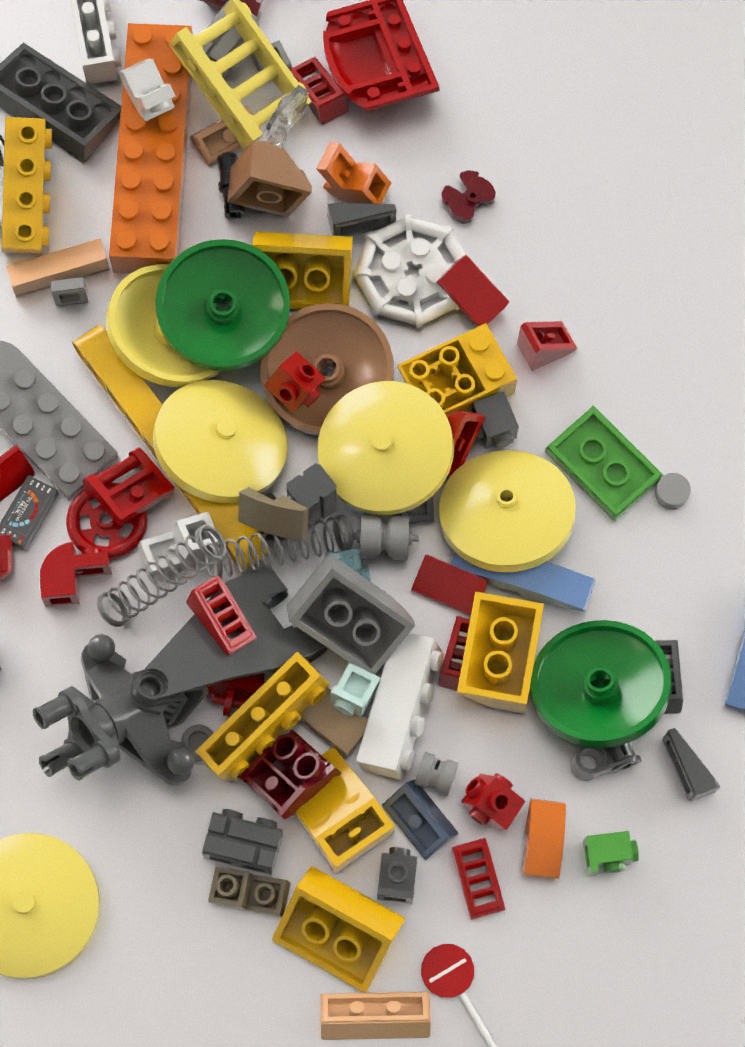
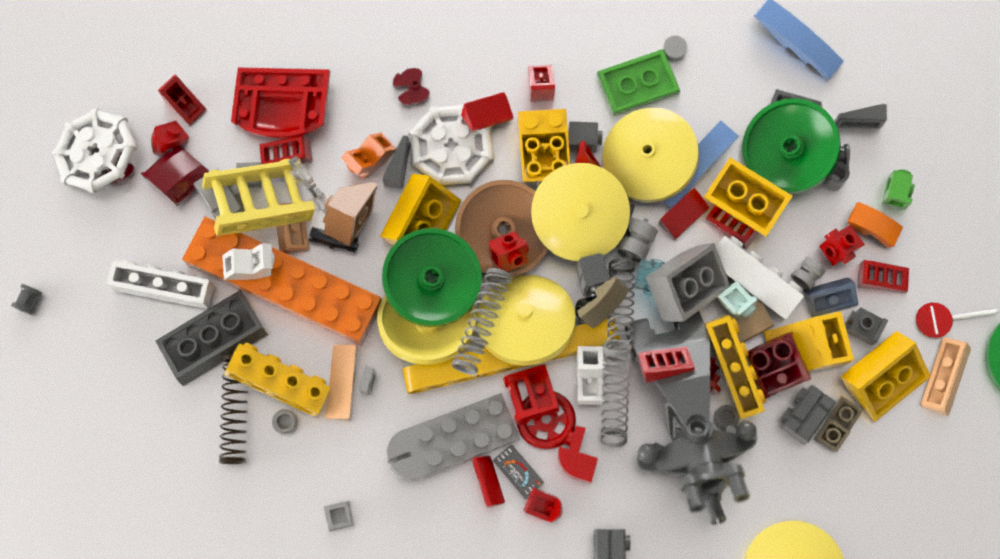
camera: 65 degrees left, 5 degrees up
none -> light grey piece [452,268,512,375]

